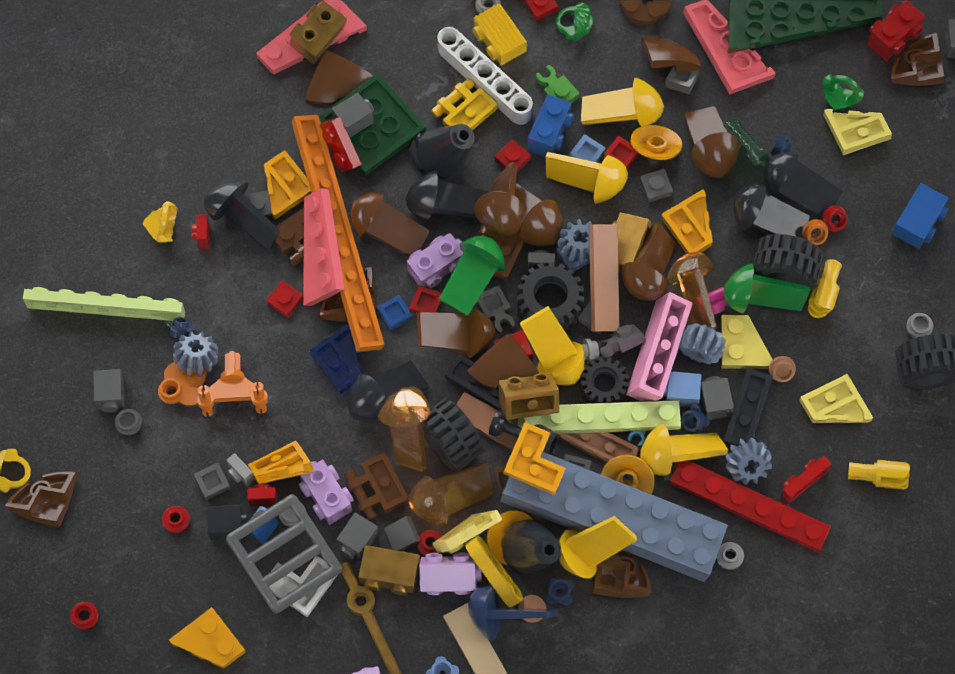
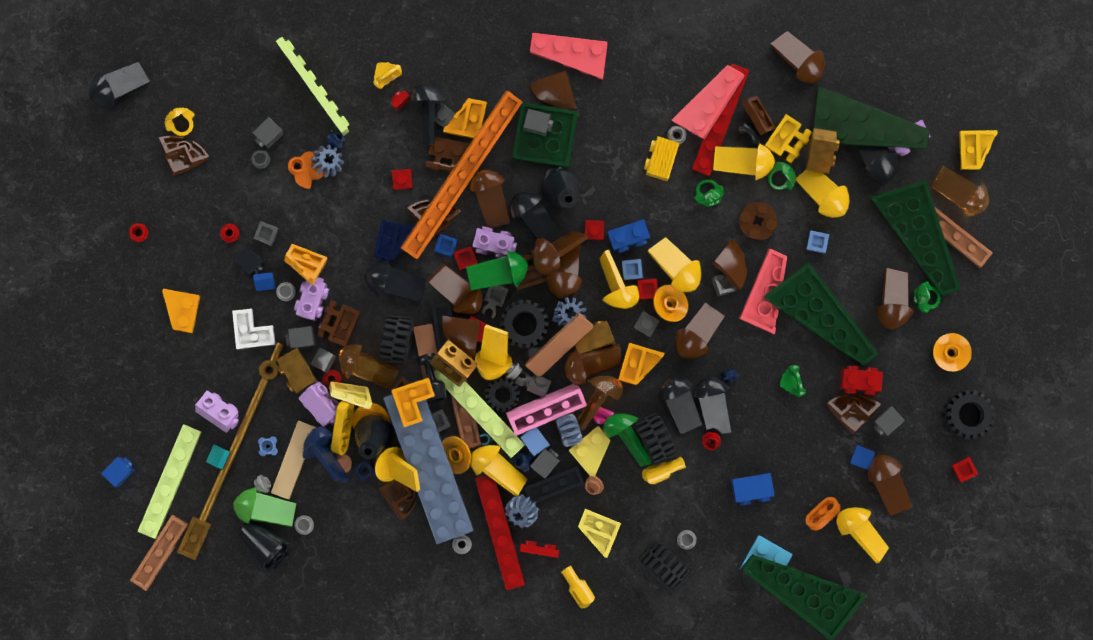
camera: 50 degrees right, 15 degrees up
orange axle [197,351,268,417] -> none
dark grey bar [226,494,343,614] -> none
light grey plate [227,453,255,487] -> none
red plate [248,484,277,507] -> none
pearl gold brick [290,0,347,64] -> none
coral wing [303,188,345,306] -> none
red plate [320,117,361,172] -> none
clear orange piece [378,386,431,472] -> none
yellow plate [431,78,498,131] -> none
white beam [437,27,533,125] -> none
dark grey plate [528,250,555,270] -> none
bright green plate [536,65,580,103] -> none
clear green plate [723,115,770,169] -> none
orange plate [802,219,828,245] -> none
light yellow wing [823,109,892,155] -> none

